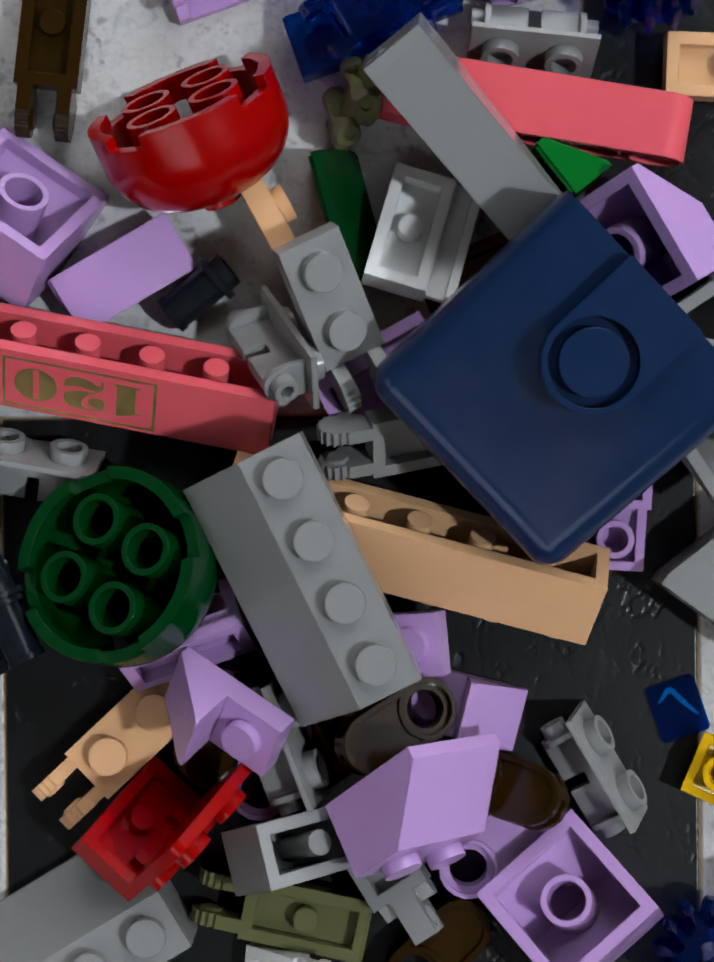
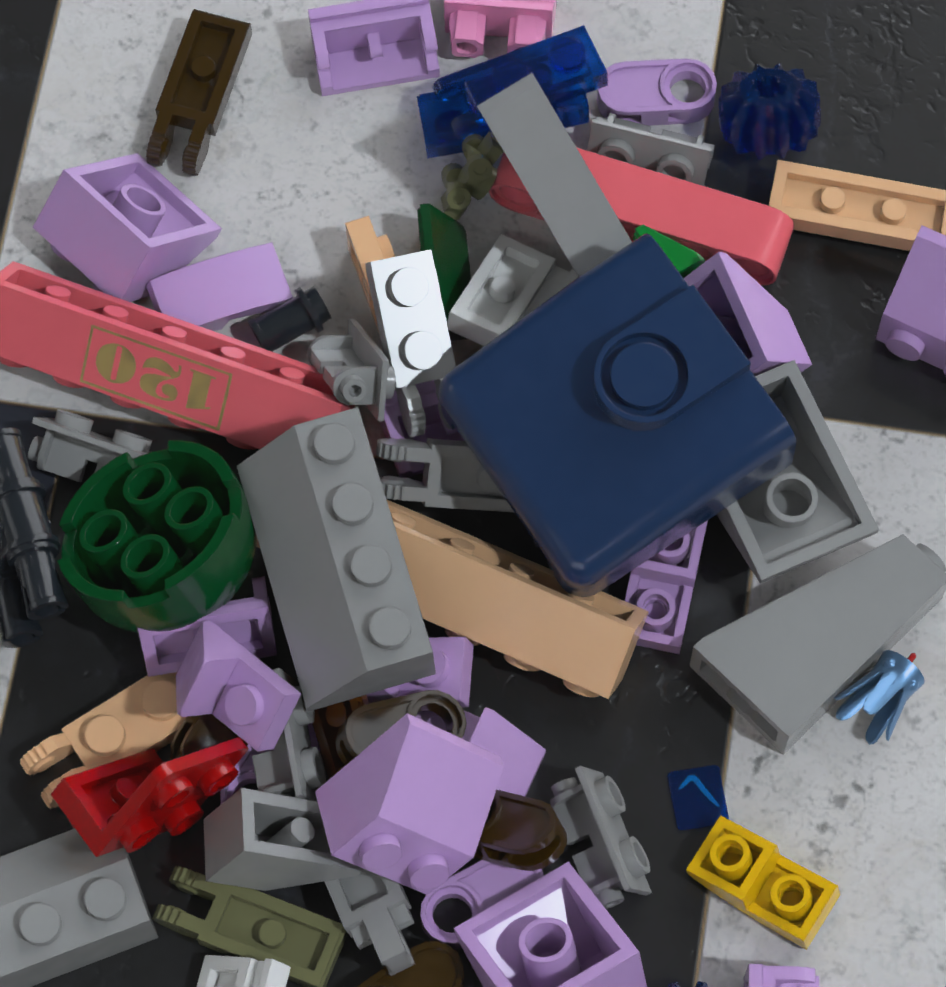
camera: 10 degrees right, 20 degrees down
red cylinder [87,52,289,214] -> none

